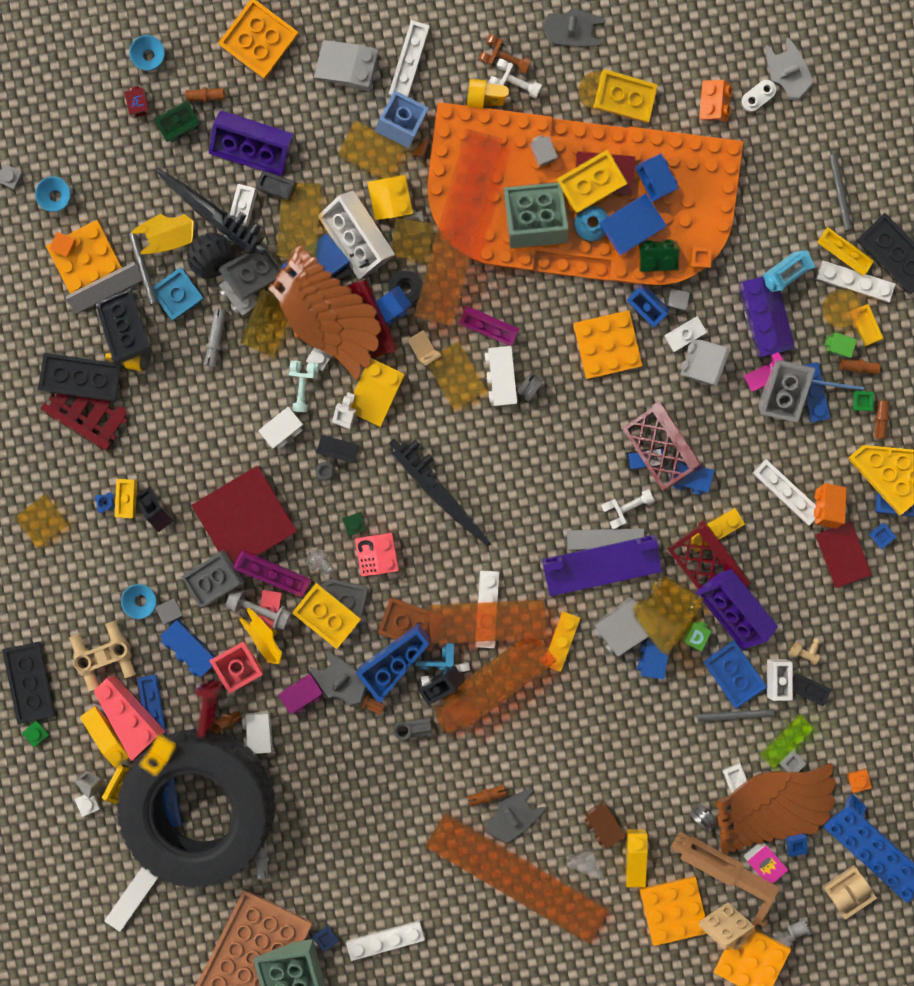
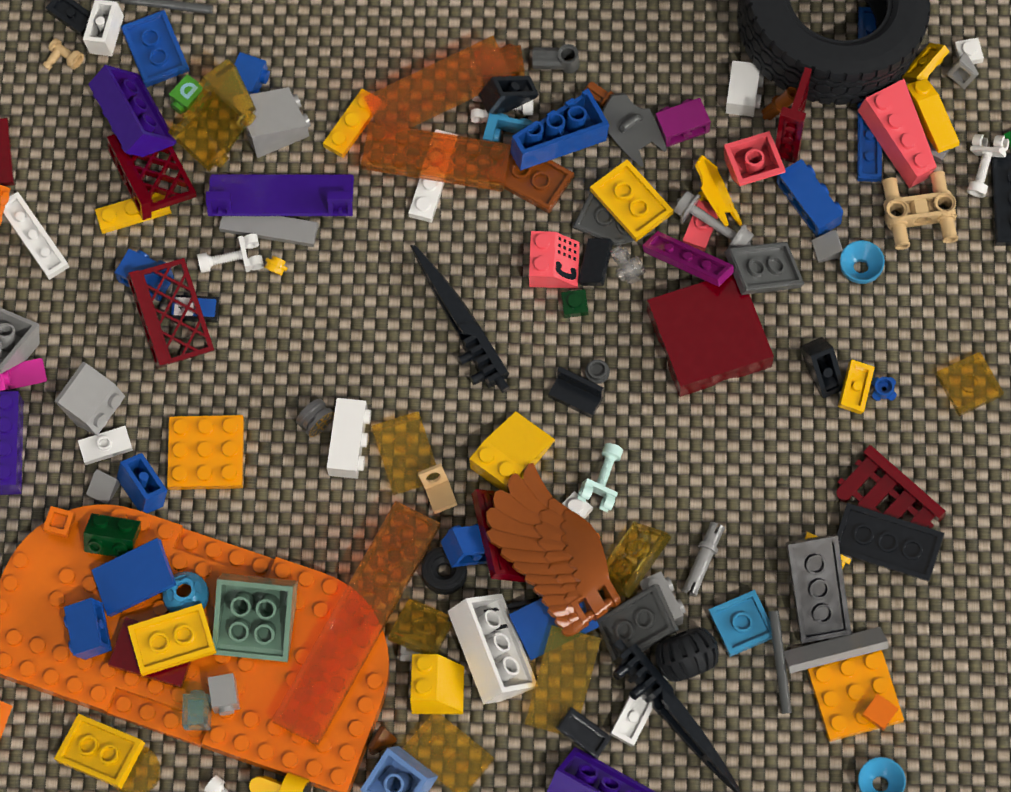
camera: 160 degrees left, 20 degrees down
yellow shield [131,214,194,255] -> none
yellow bracket [140,735,175,775] -> none
white brick [258,407,304,449] -> none
white plate [332,392,356,429] -> none
magenta plate [459,306,519,347] -> none
none -> clear light blue brick [182,690,212,731]
none -> yellow plate [264,256,288,276]
none -> black tile [578,238,613,286]
none -> white bar [967,134,1009,198]

